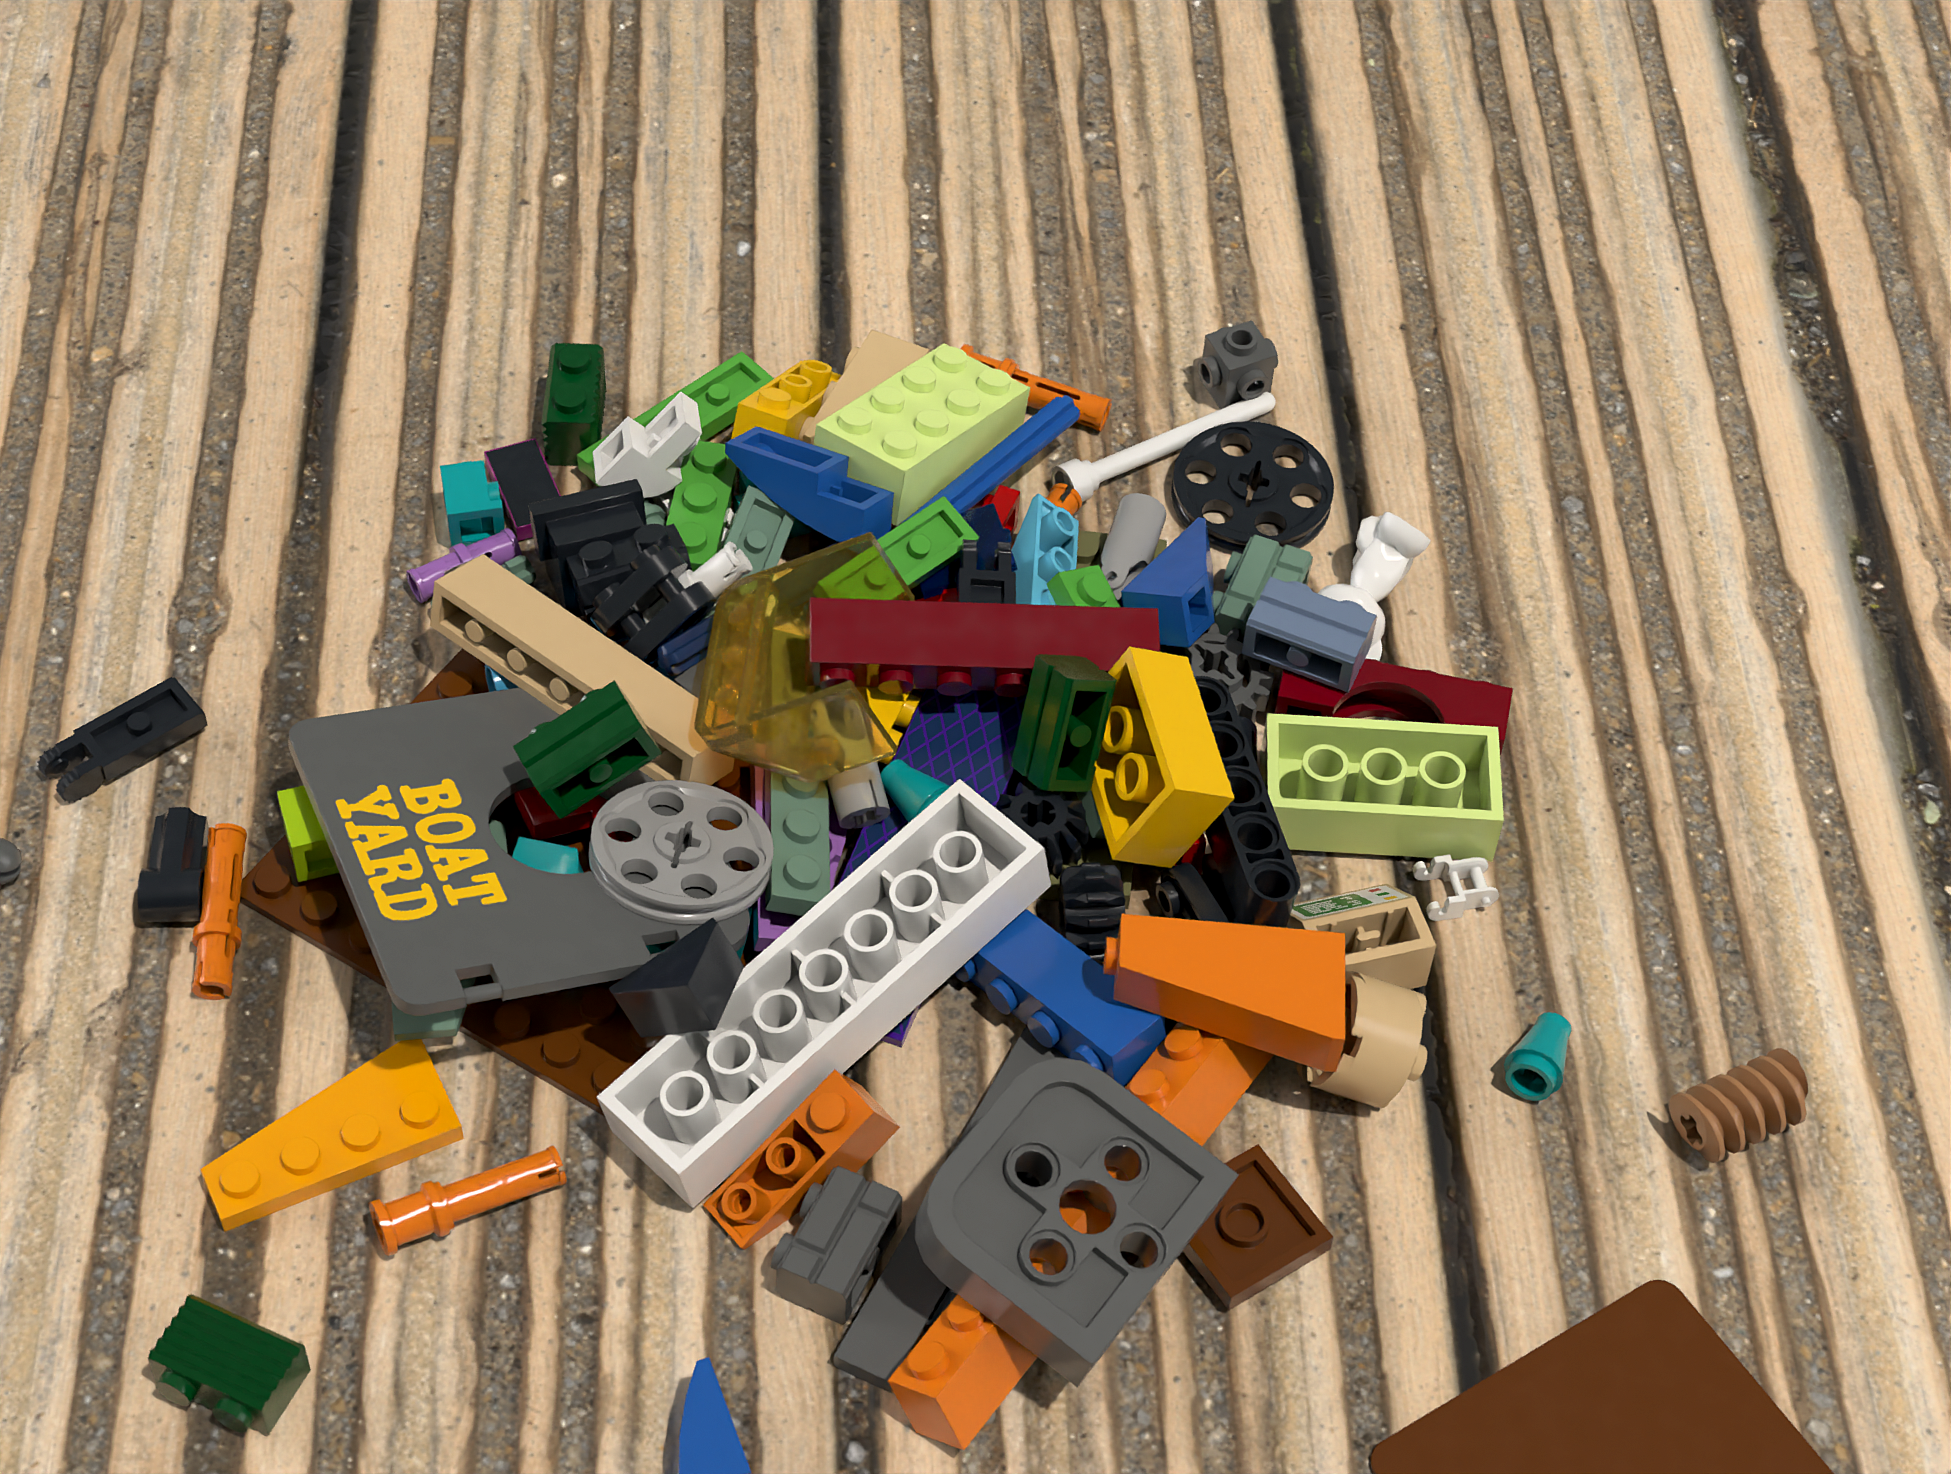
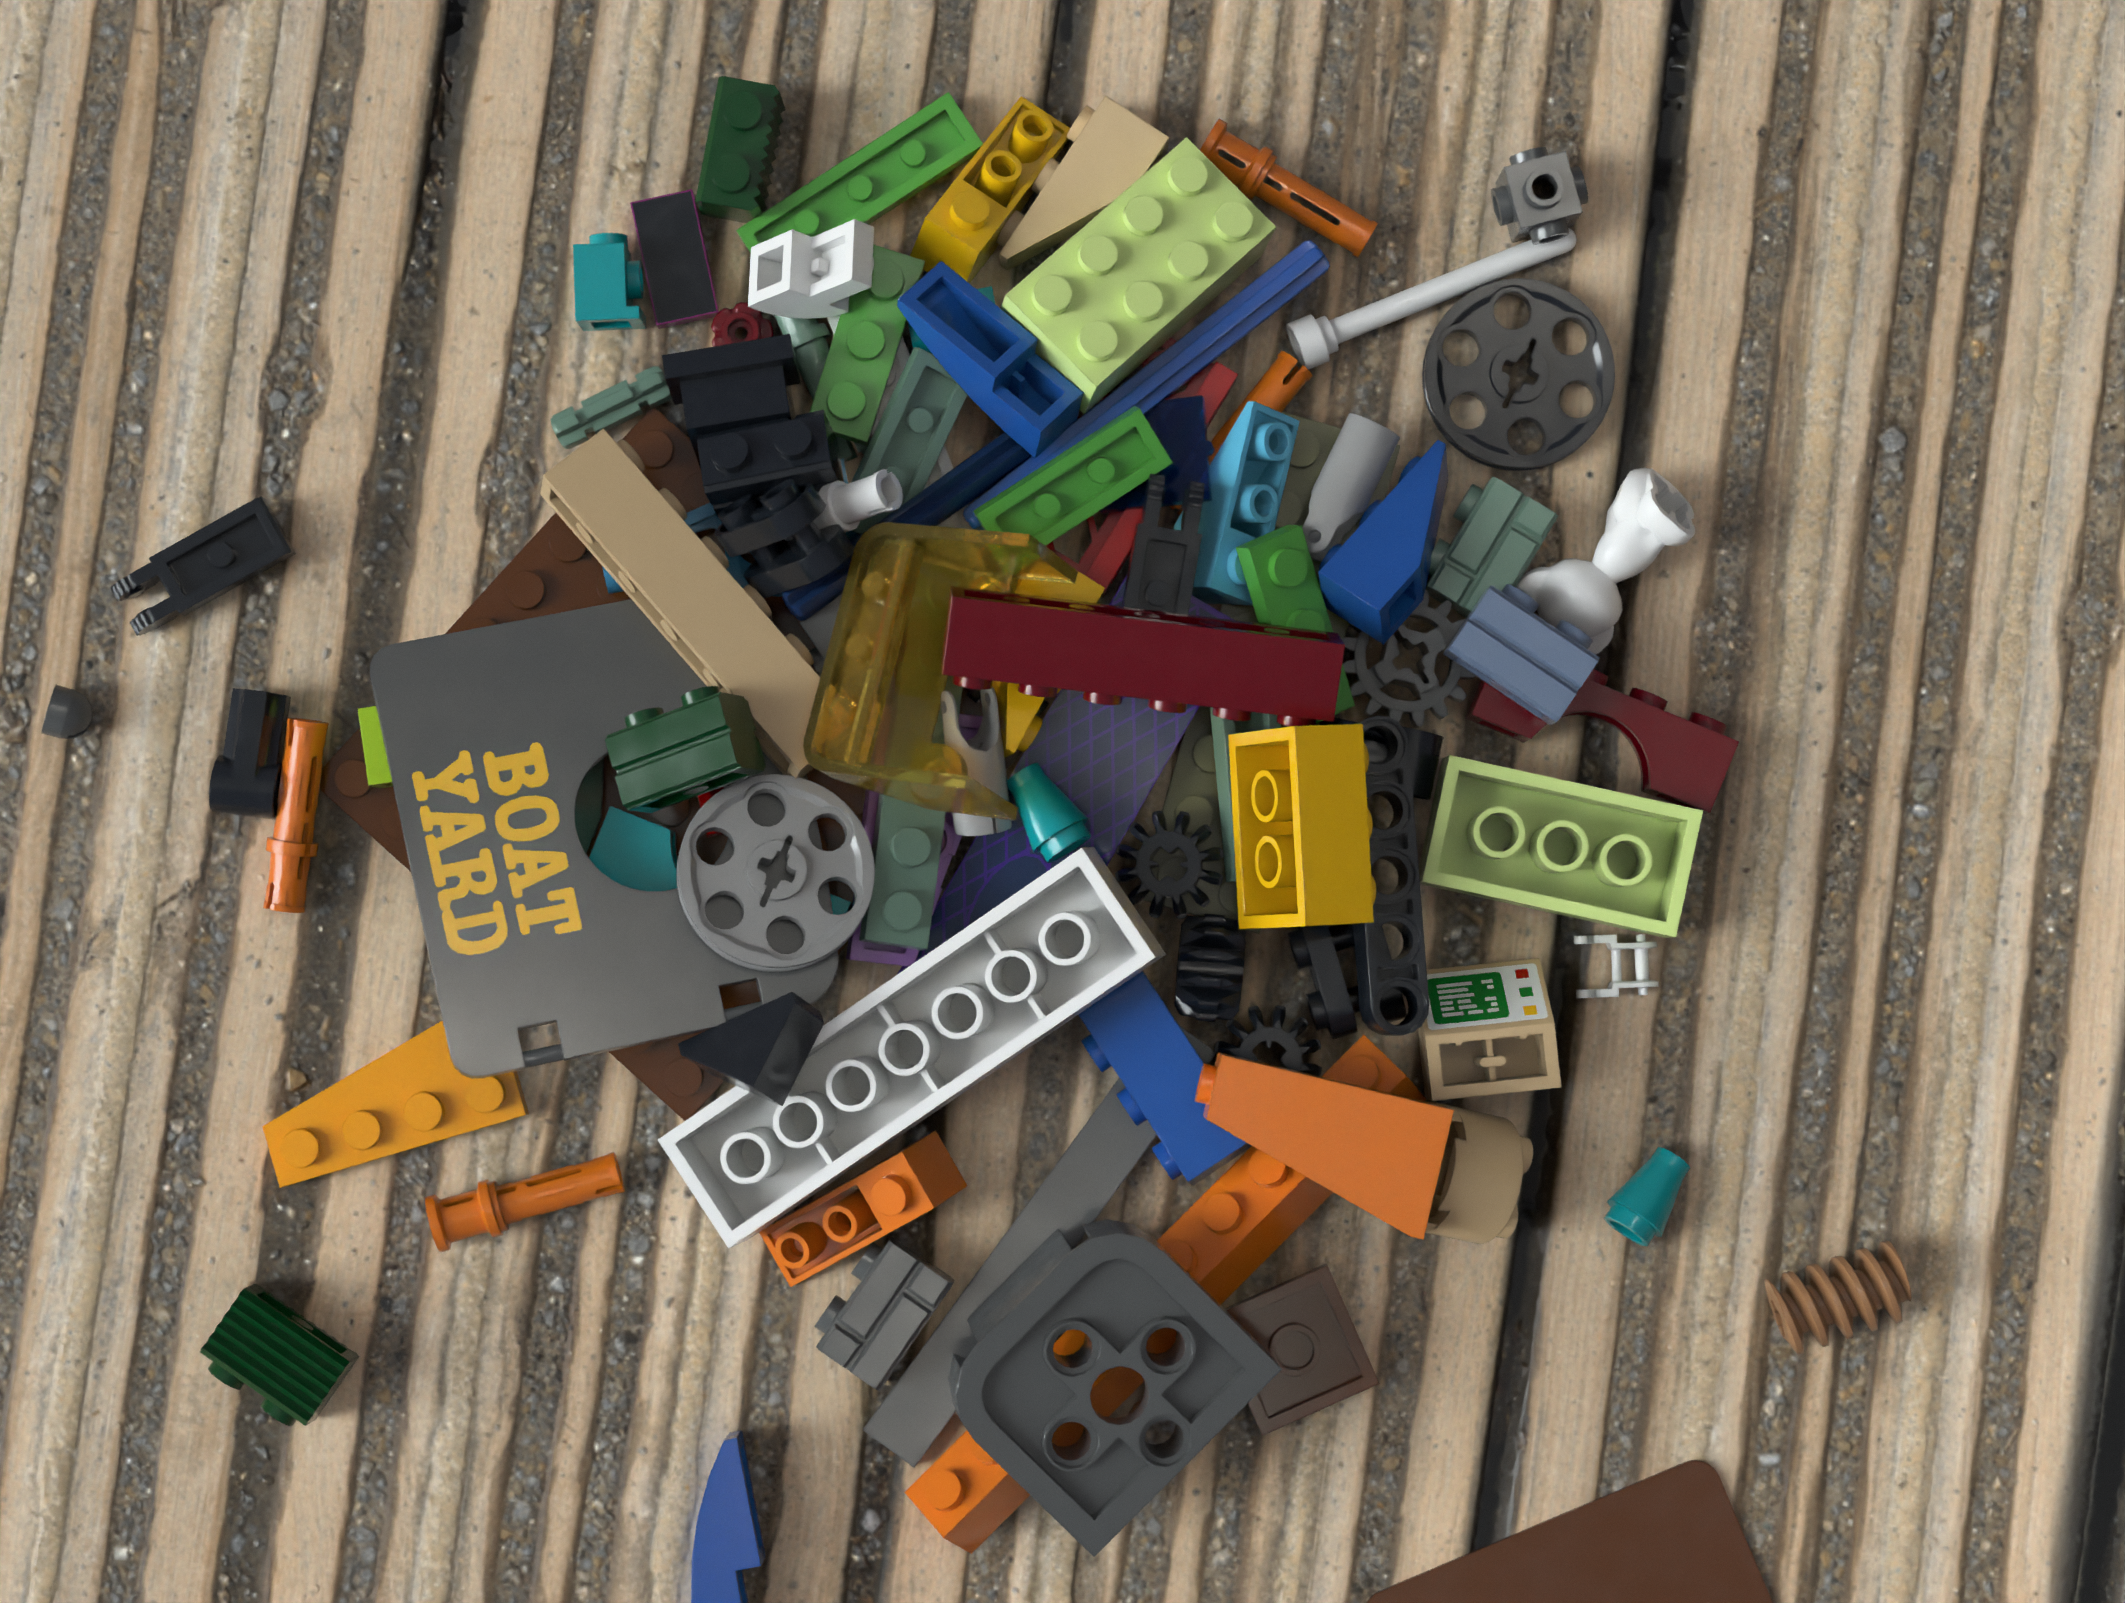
camera: 15 degrees right, 35 degrees up
medium lavender pin [406,528,522,603] -> none
dark green brick [1011,654,1117,792] -> none

